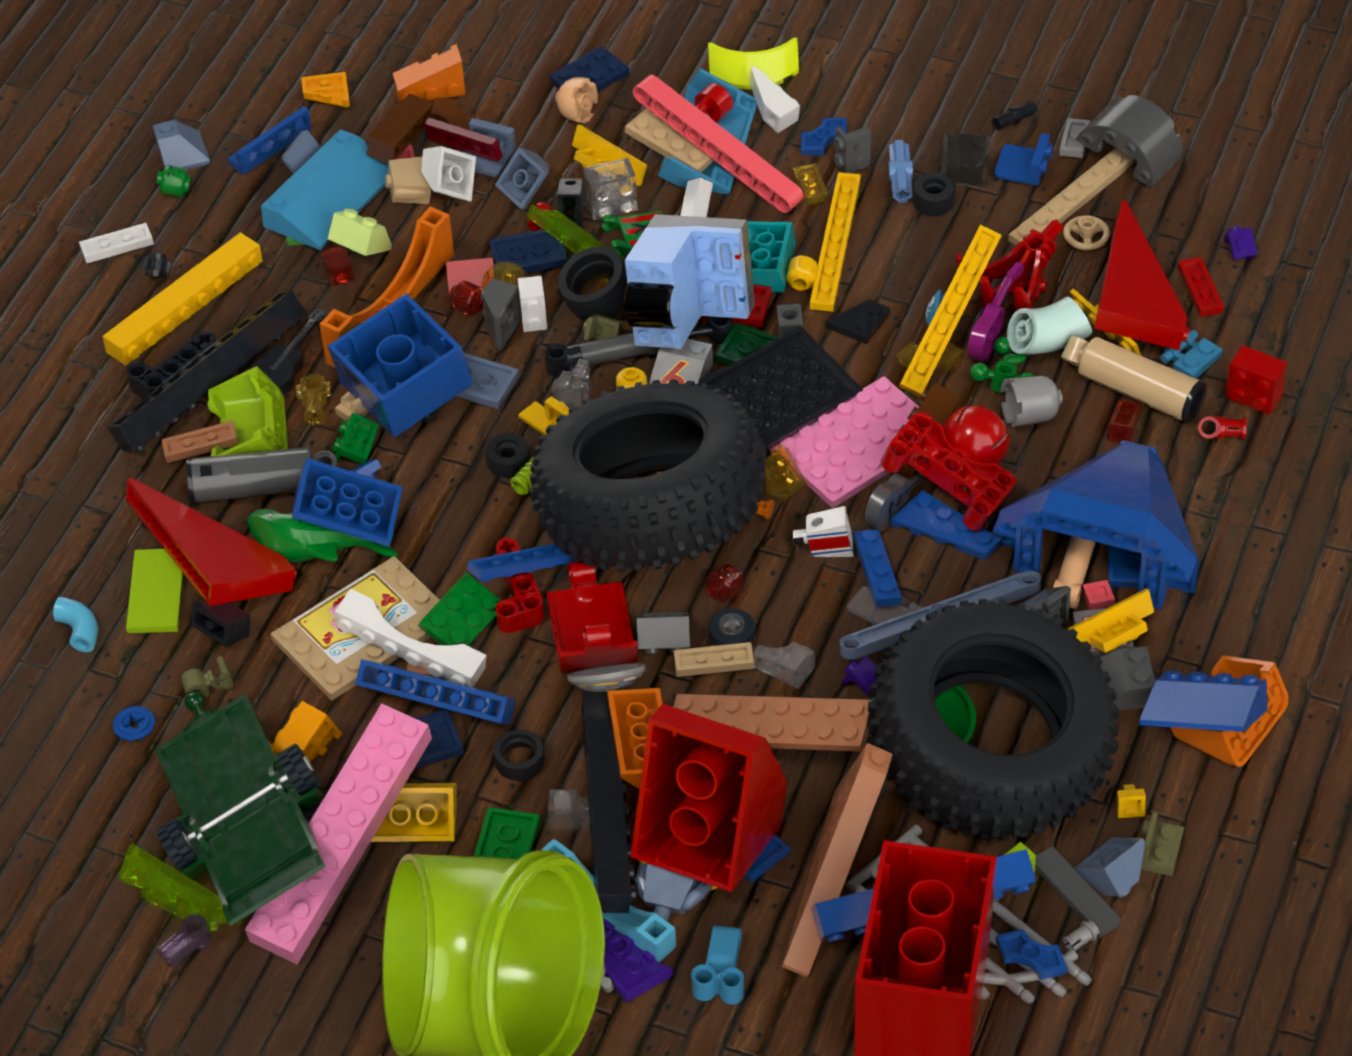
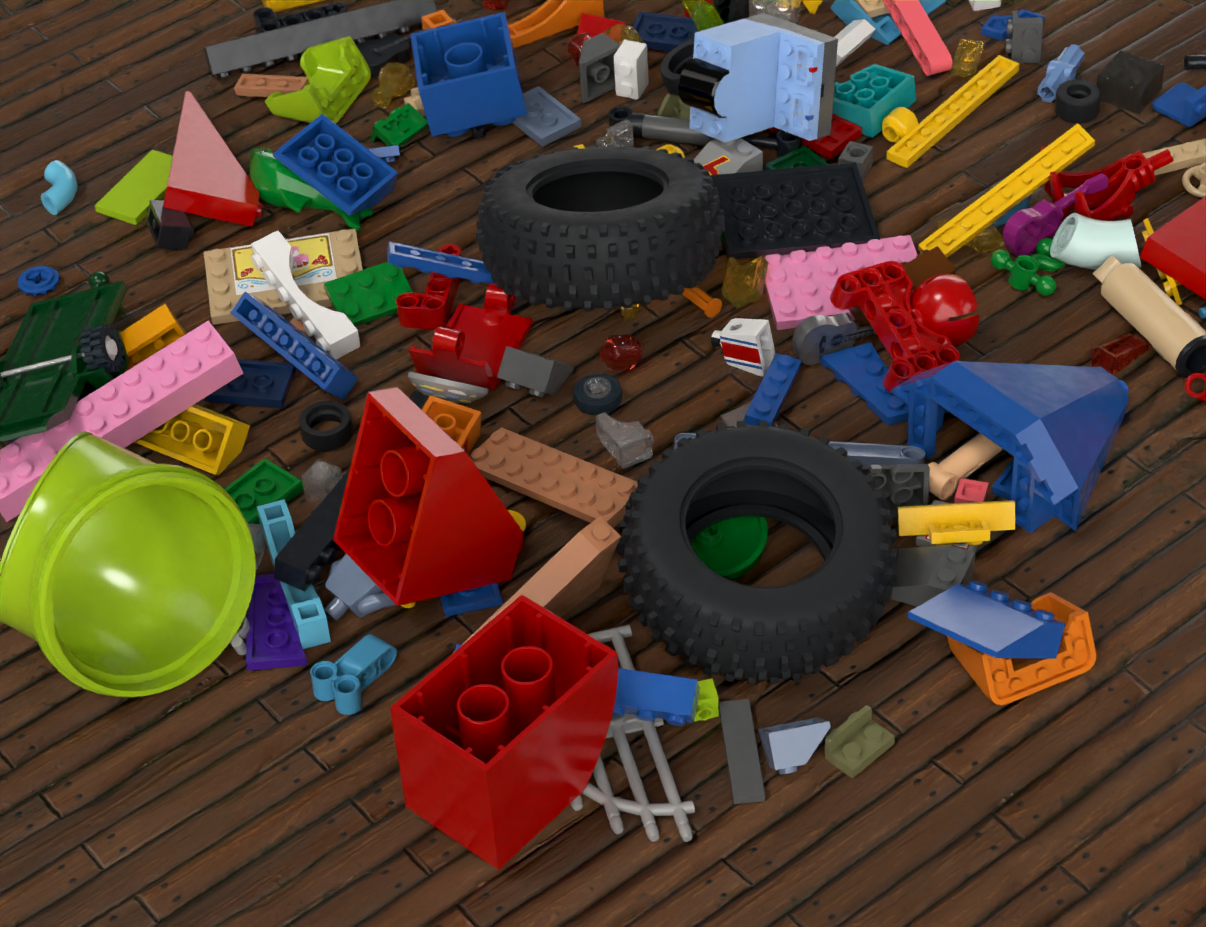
camera: 30 degrees right, 5 degrees down
olive leg [181,656,234,697] -> none
dark grey piece [186,446,338,503] -> none
tan plate [674,642,754,677] -> none
black wing [826,300,890,344] -> none
blue tile [996,929,1068,980] -> none
light grey cylinder [1001,376,1062,427] -> none
light grey pin [1062,920,1099,952] -> none
yellow tile [1116,784,1146,818] -> none

